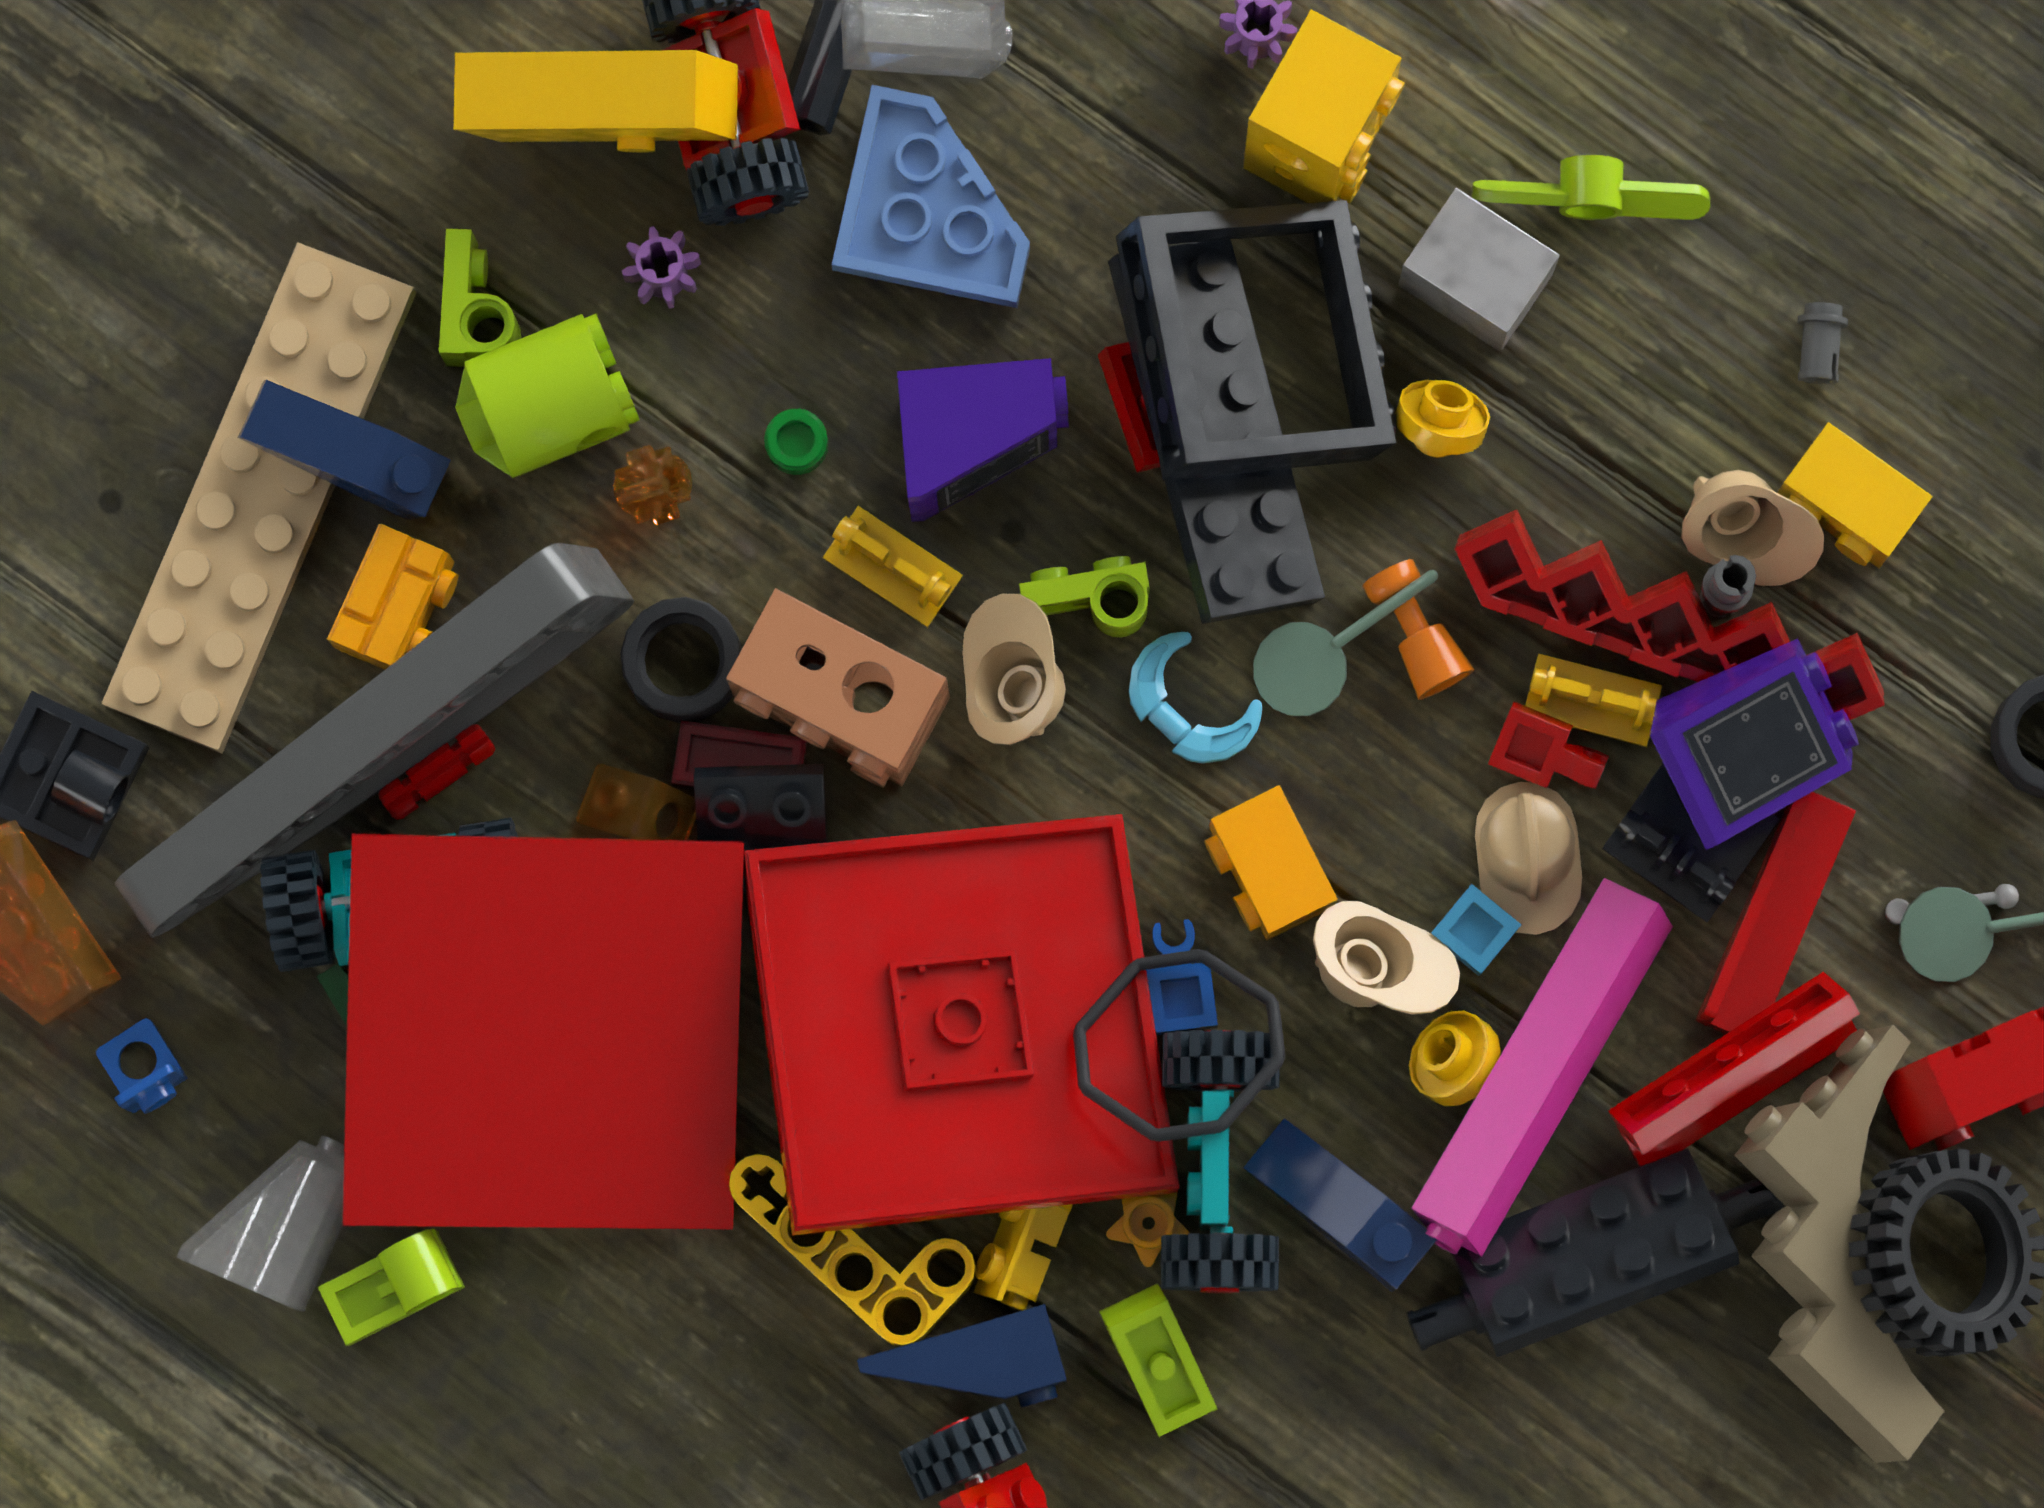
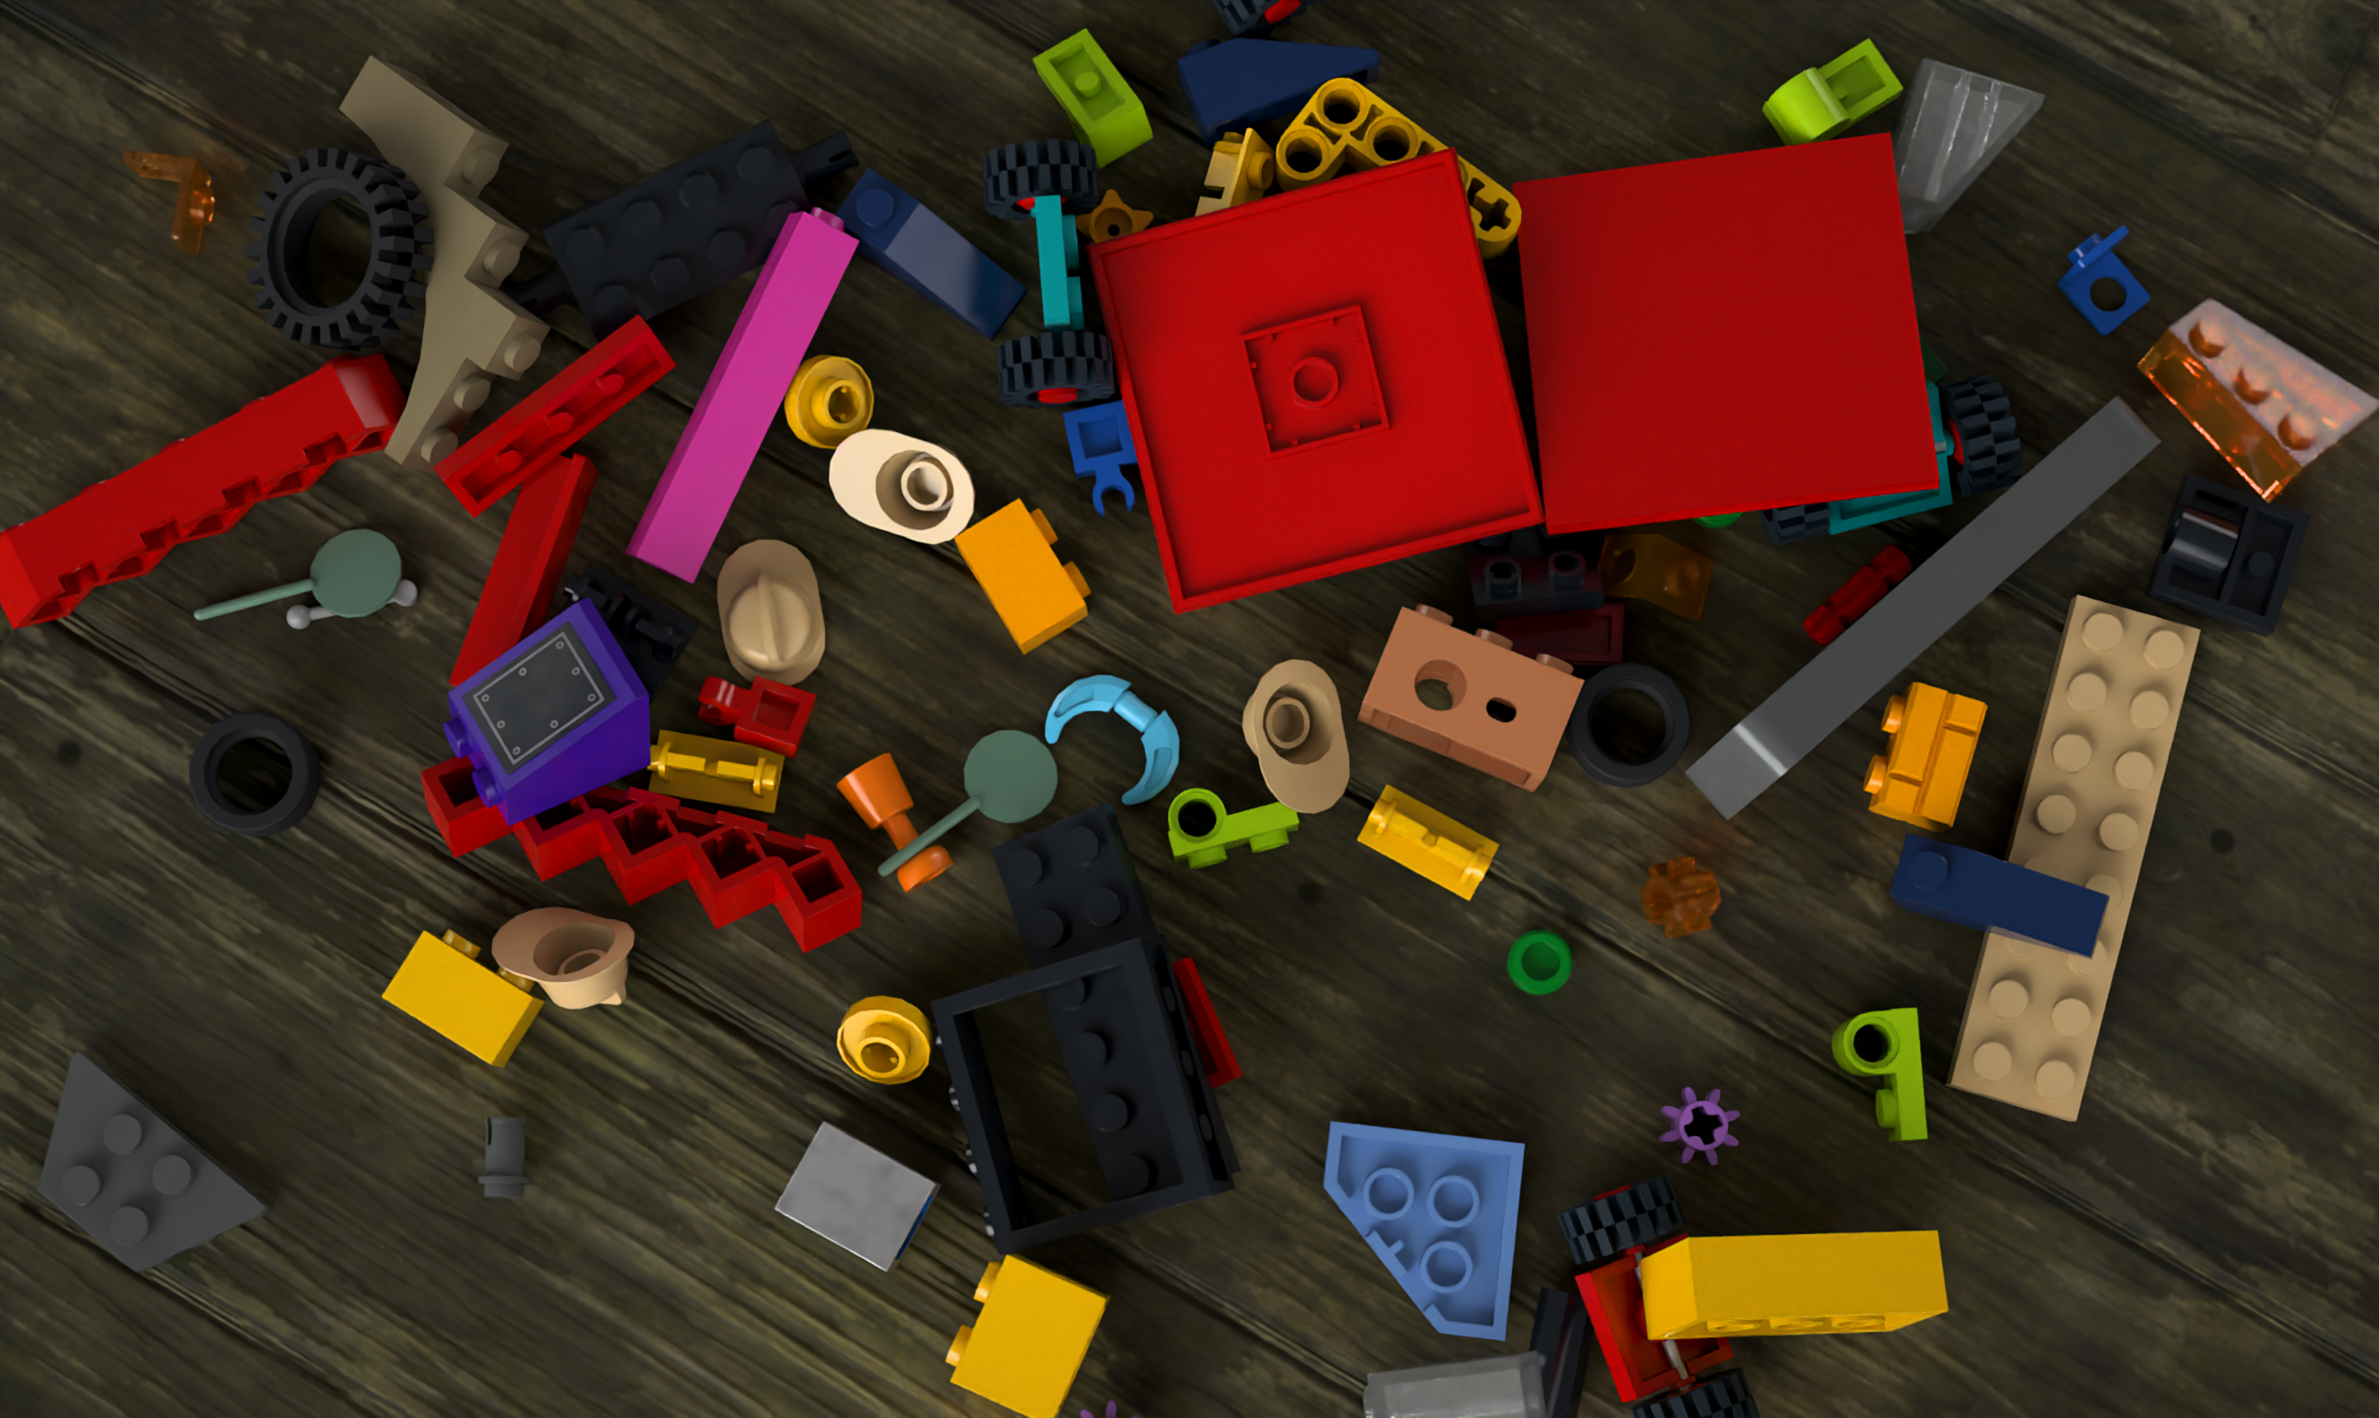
camera: 170 degrees right, 0 degrees up
lime cylinder [455,314,640,478] -> none
dark purple slope [897,358,1069,522] -> none
black piece [1073,949,1285,1142] -> none
dark azure plate [1431,884,1522,976] -> none
lime piece [1471,155,1710,220] -> none
dark grey pin [1700,555,1756,618] -> none

